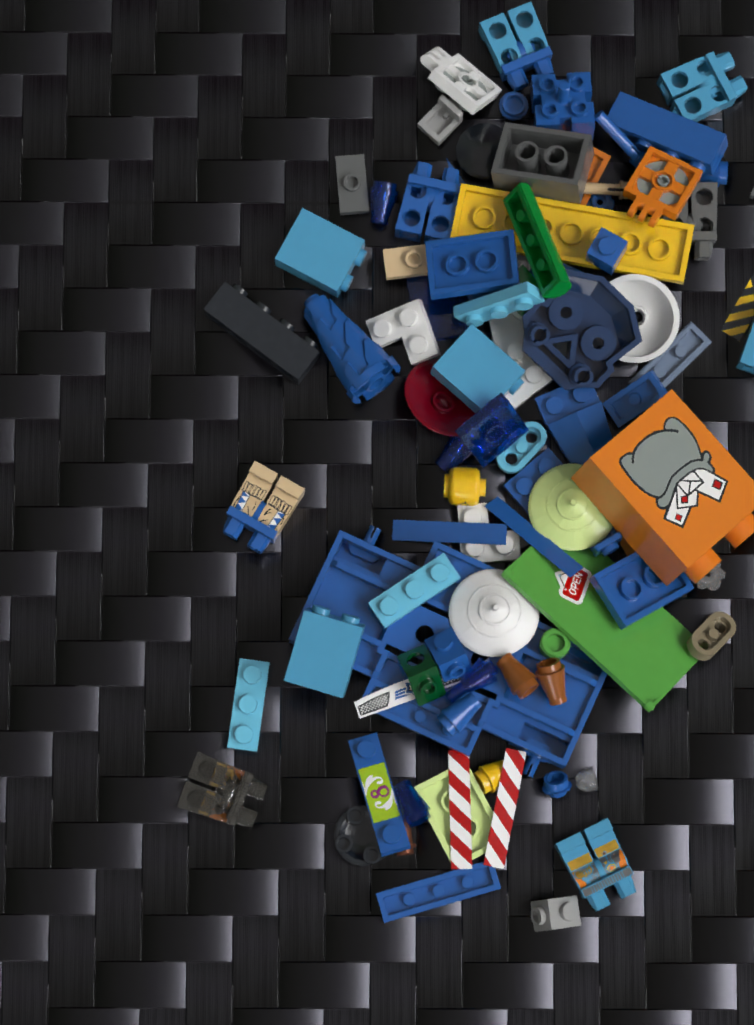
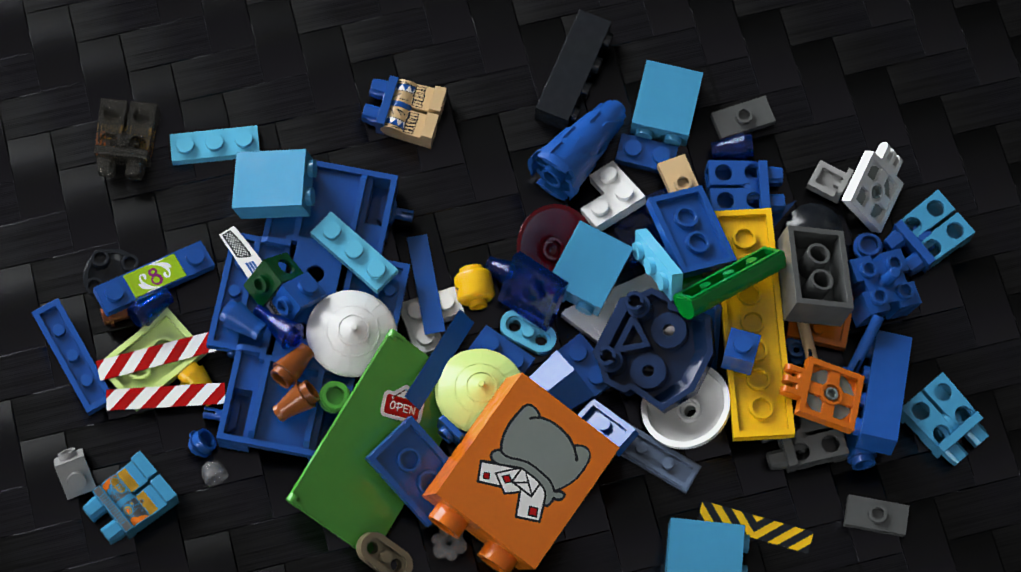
camera: 75 degrees right, 10 degrees down
none -> blue plate [615,133,679,174]

